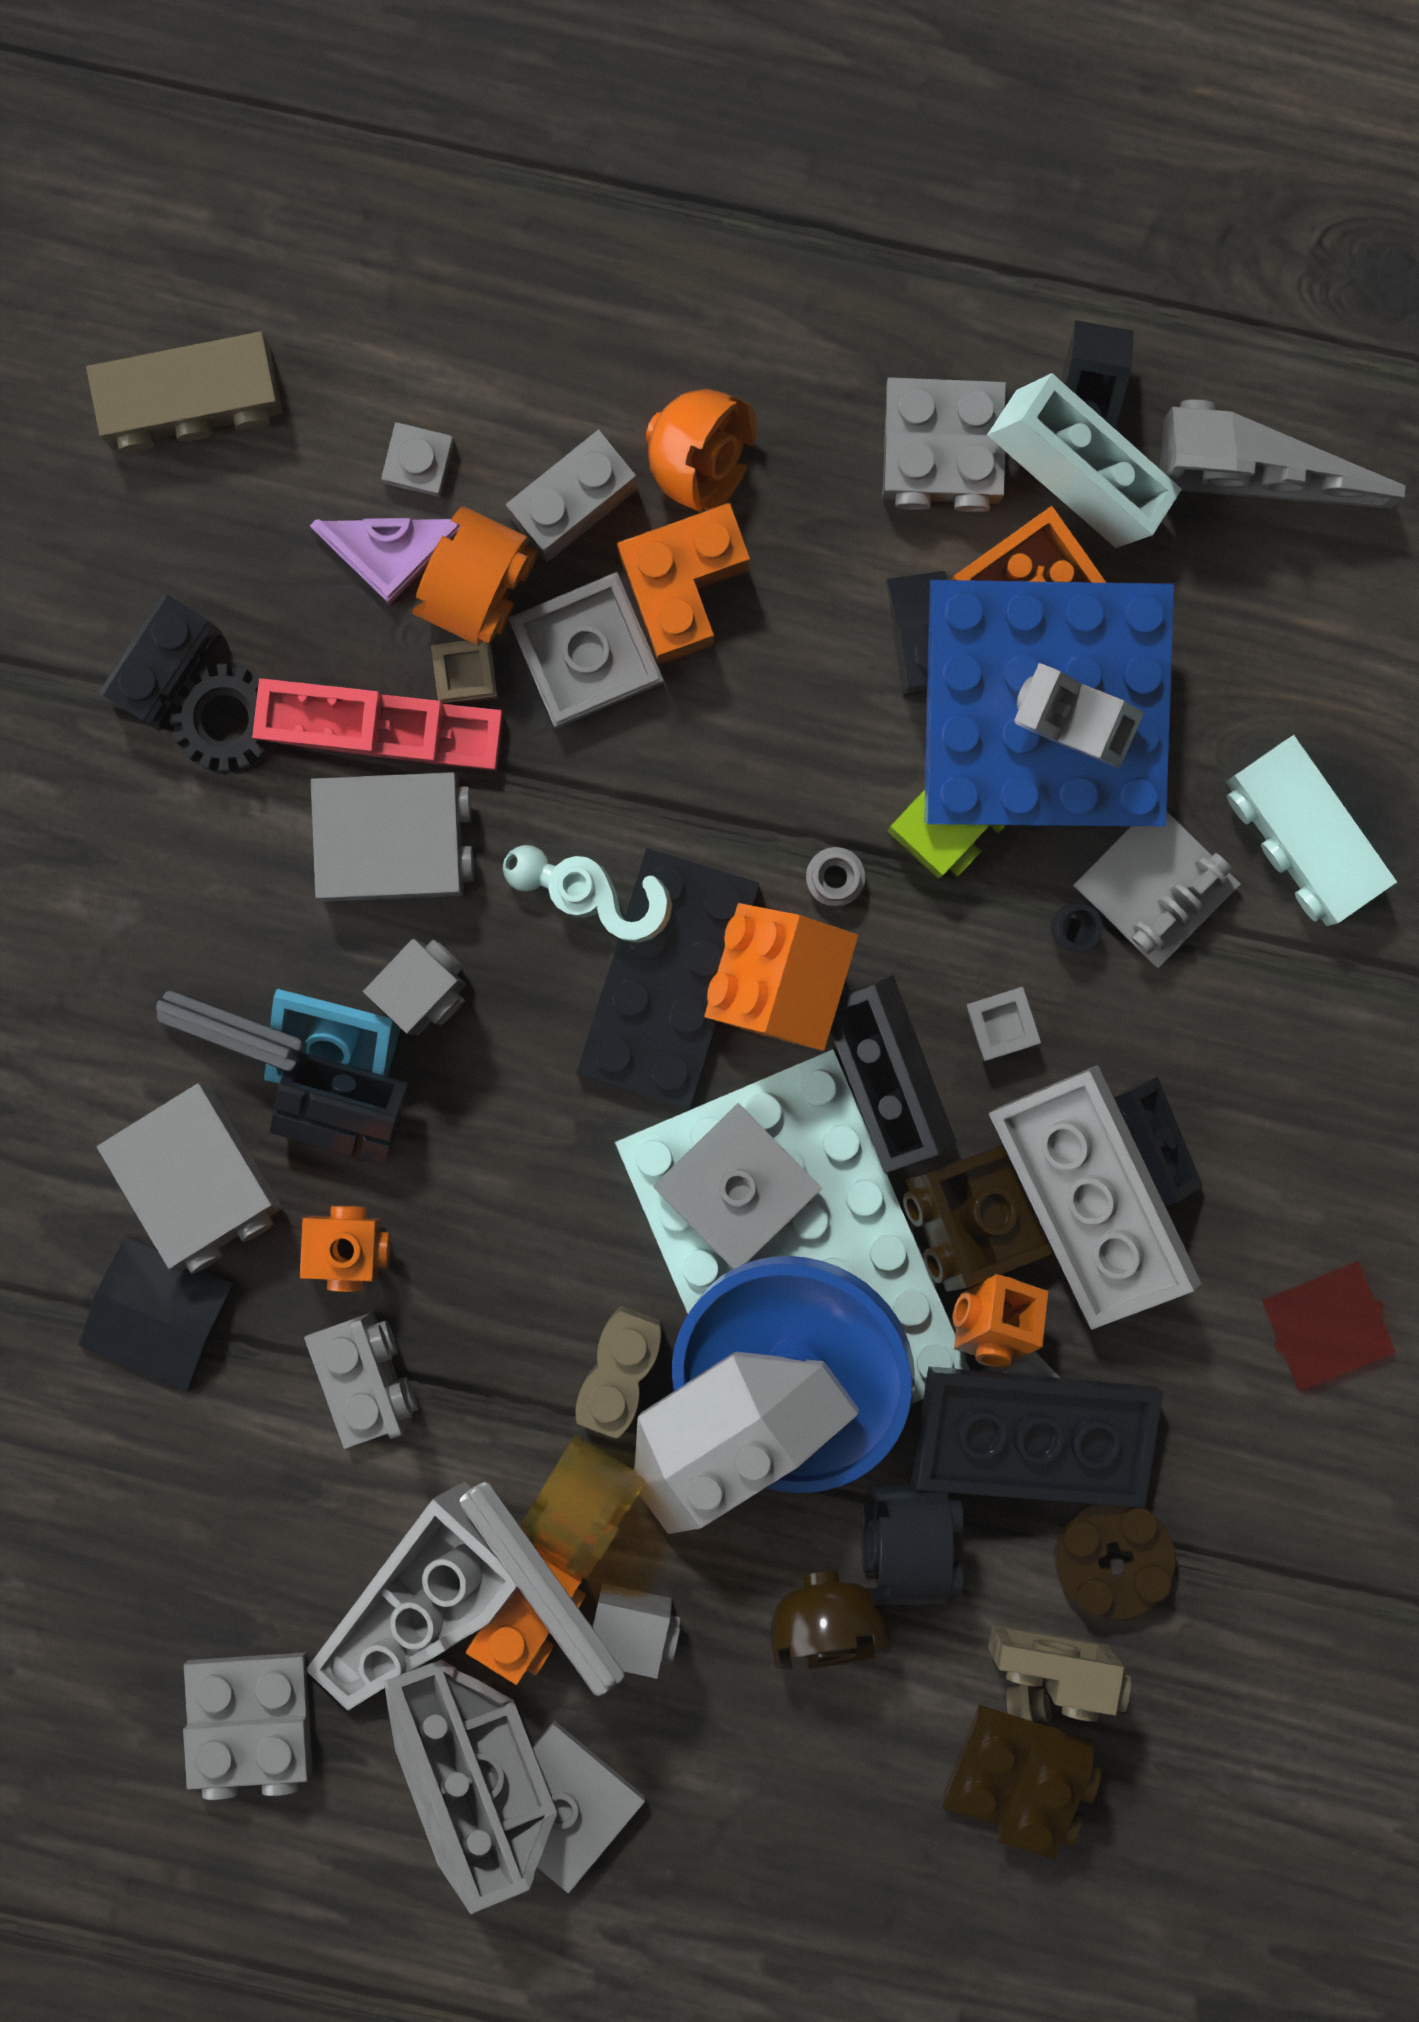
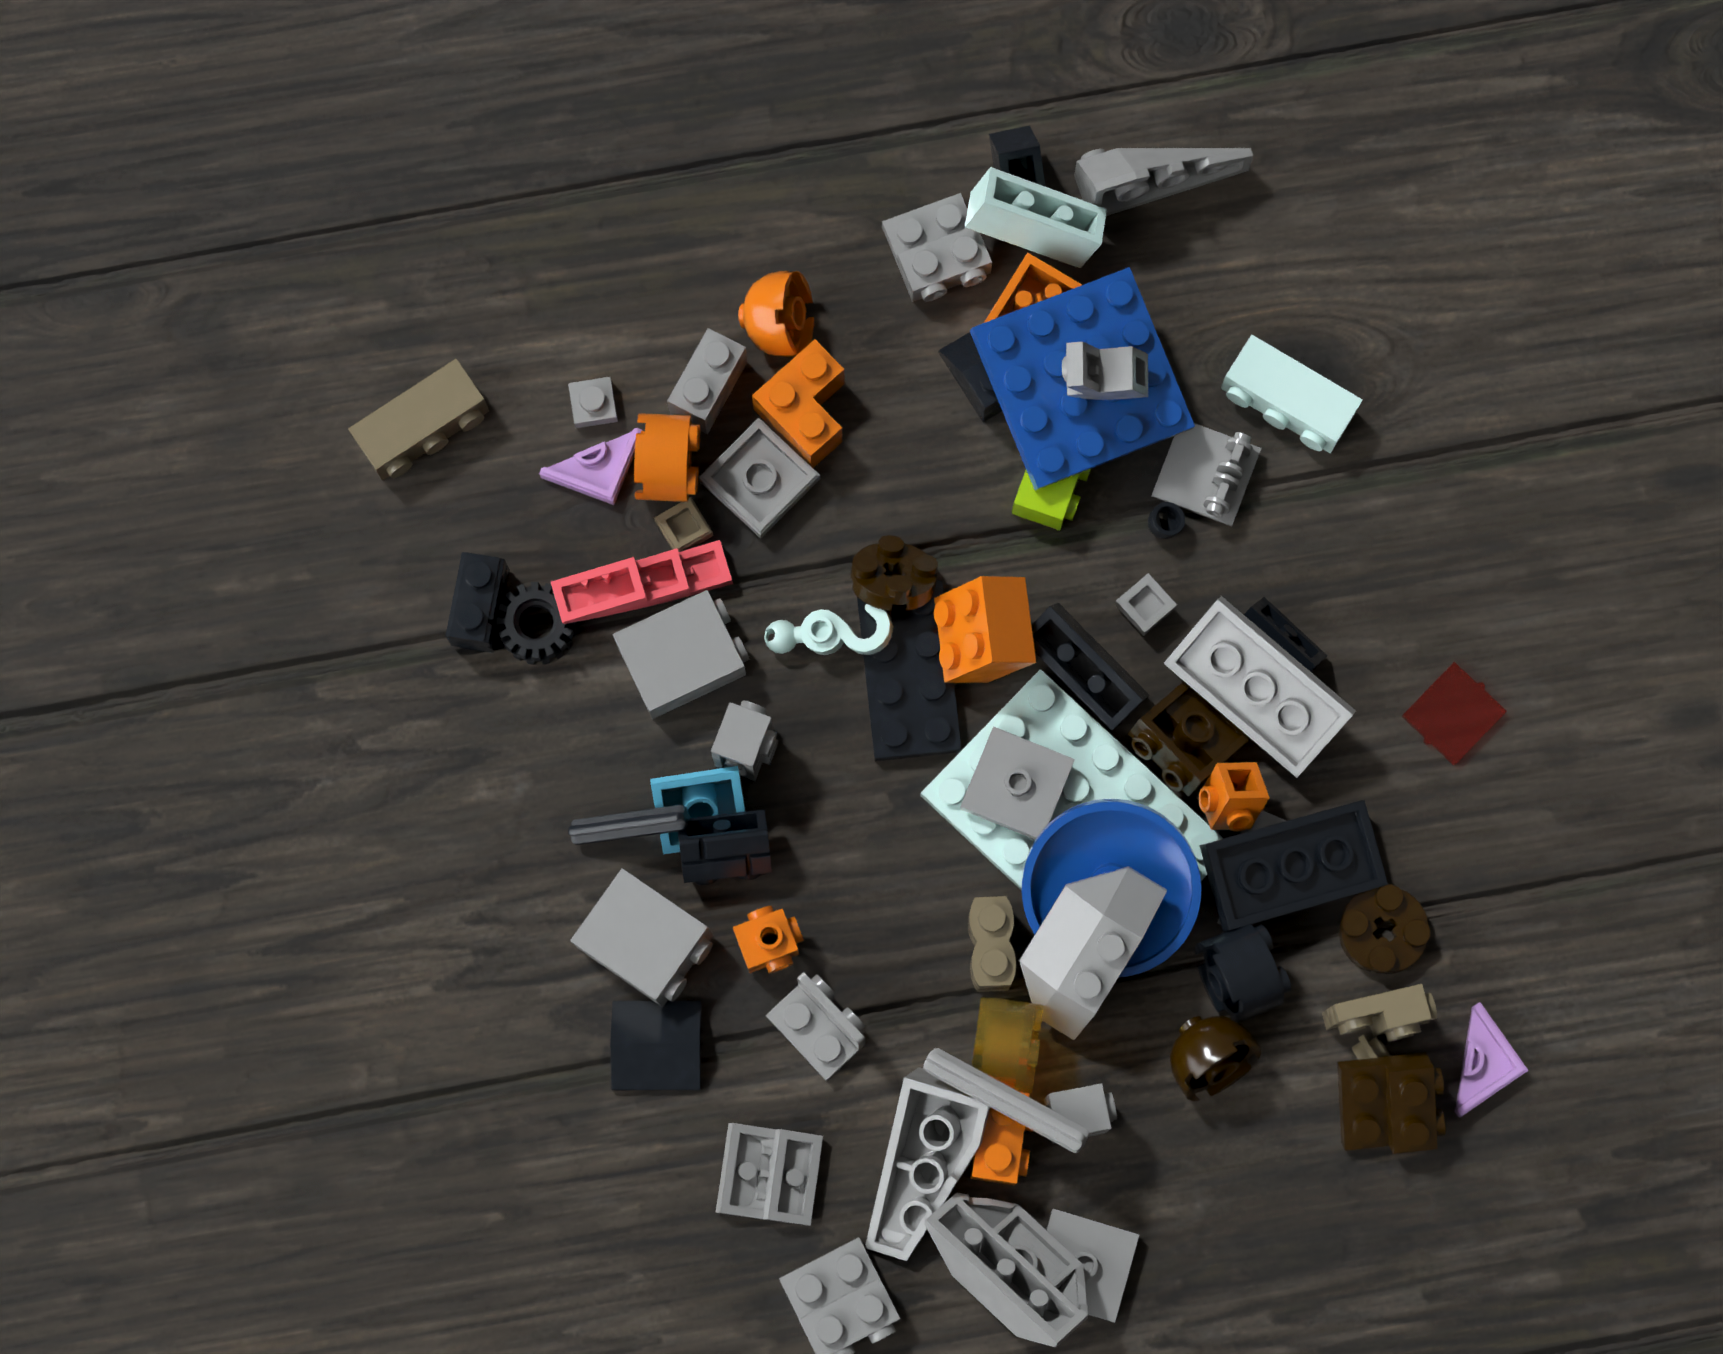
camera: 25 degrees left, 10 degrees down
light grey plate [806,847,865,907] -> none
none -> light grey slope [716,1123,823,1226]
none -> dark brown plate [850,535,938,611]
none -> lavender tile [1455,1002,1528,1117]

